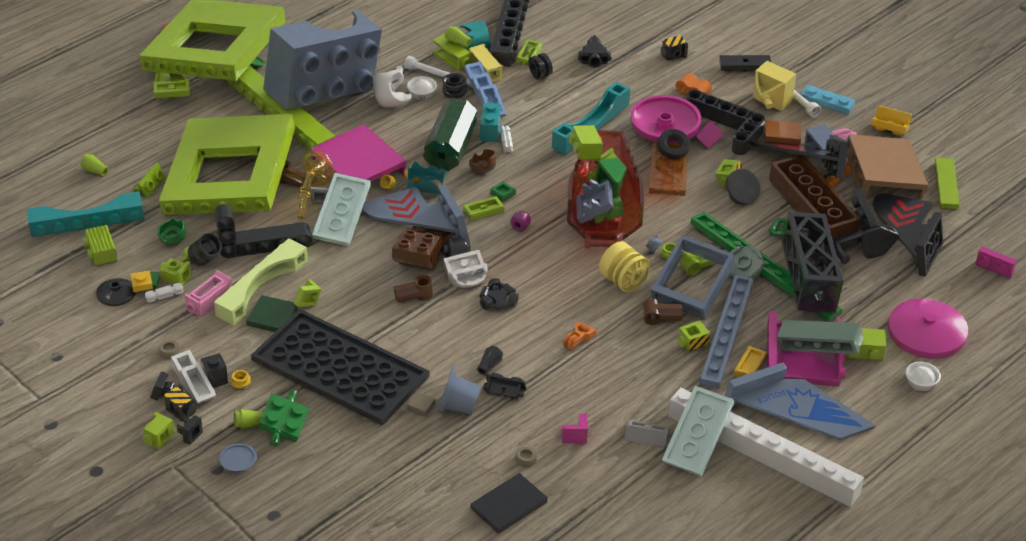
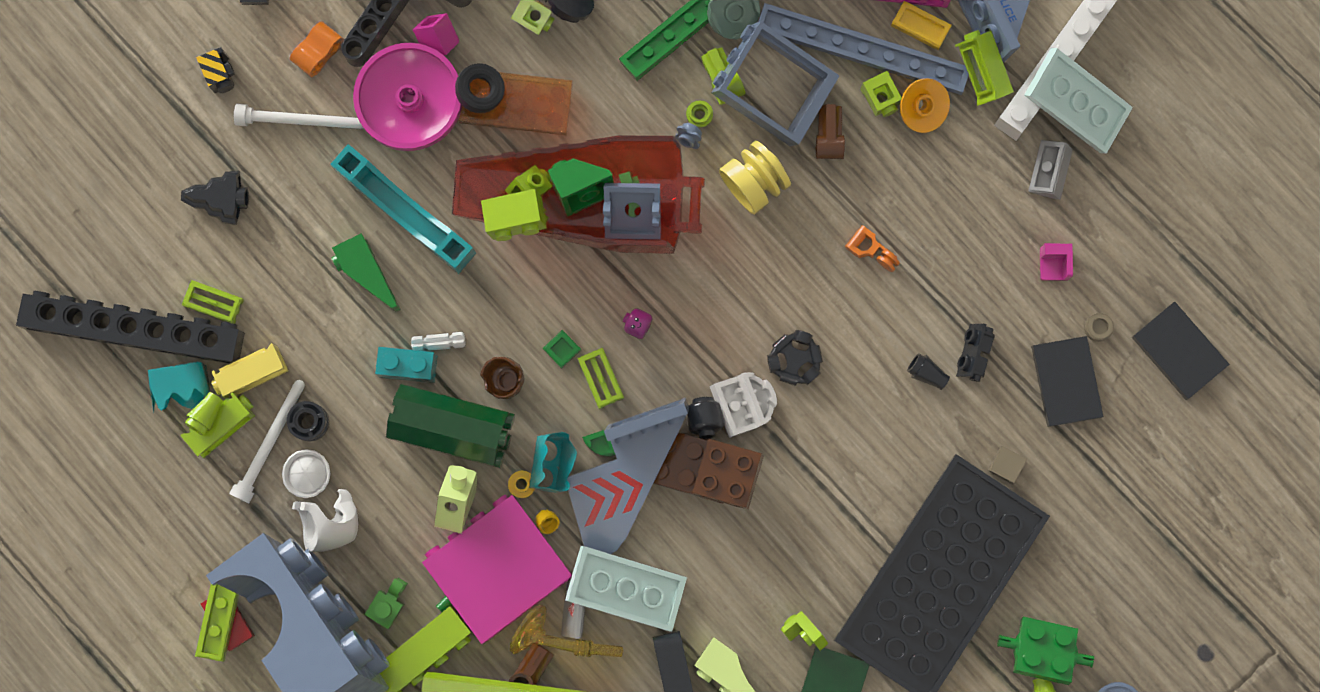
camera: 85 degrees left, 40 degrees up
reddish brown piece [393,275,433,302] -> none
sand blue container [438,364,481,415] -> none
light blue slope [464,61,507,116] -> none
black wheel [528,53,553,80] -> none
none -> white piece [234,104,363,129]
none -> green slope [331,233,401,312]
none -> bright green plate [365,577,408,629]
none -> yellowish green torso [434,465,477,534]
none -> light orange dish [900,78,950,133]
none -> lime window [955,30,1014,106]
none -> black tile [1031,336,1104,427]

